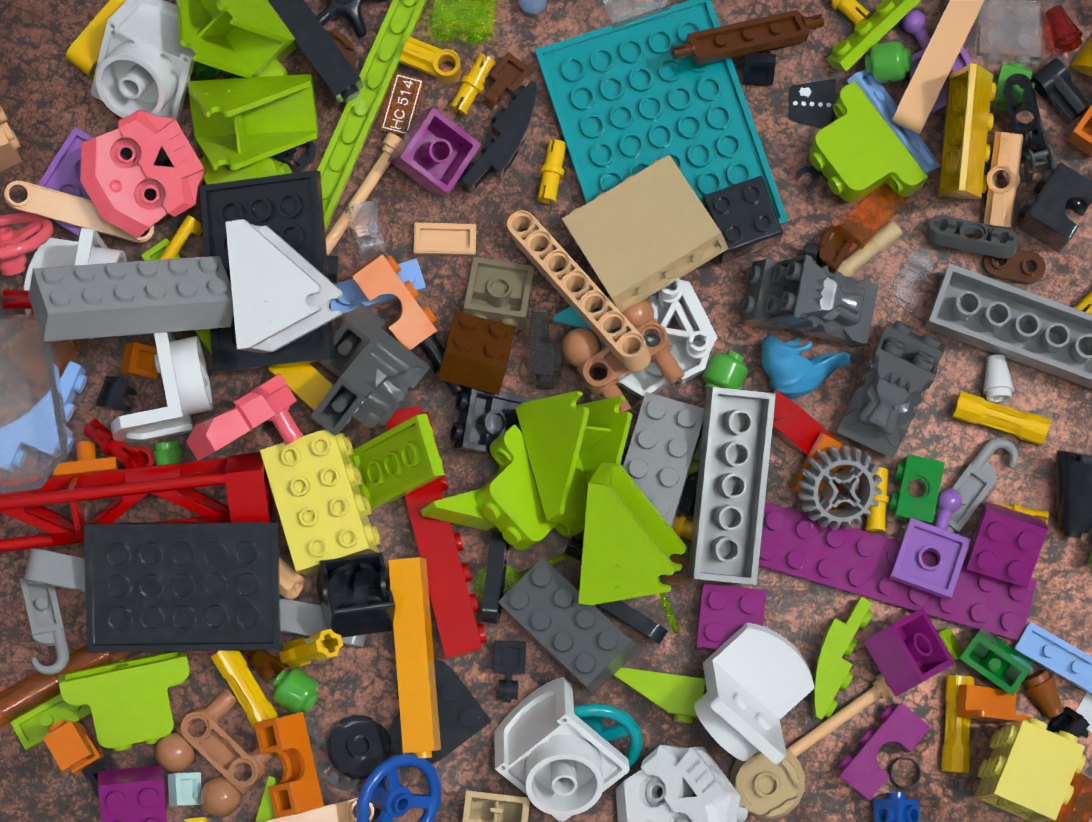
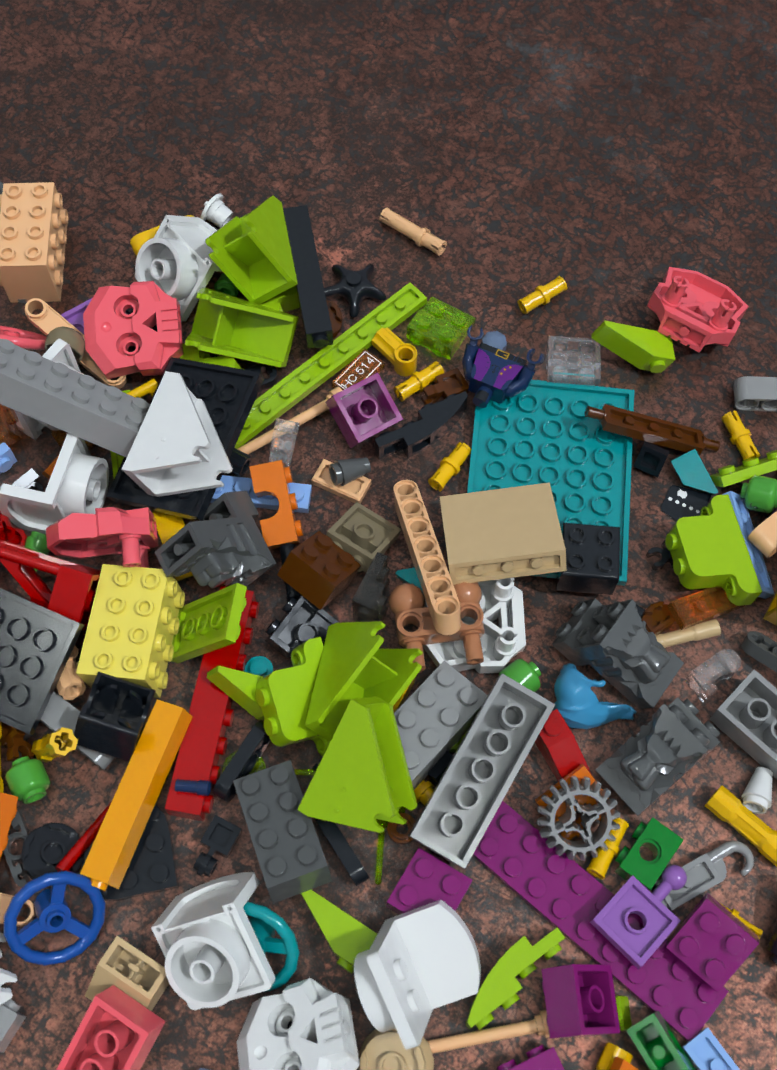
camera: 25 degrees right, 15 degrees down
none -> dark tan hair [44,326,85,361]
none -> red bar [55,801,112,872]
none -> dark blue piece [175,779,211,796]
none -> teal plate [244,656,274,677]
none -> dark grey cone [329,457,371,486]
none -> dark blue torso [462,325,545,408]
none -> teal tile [670,449,718,495]

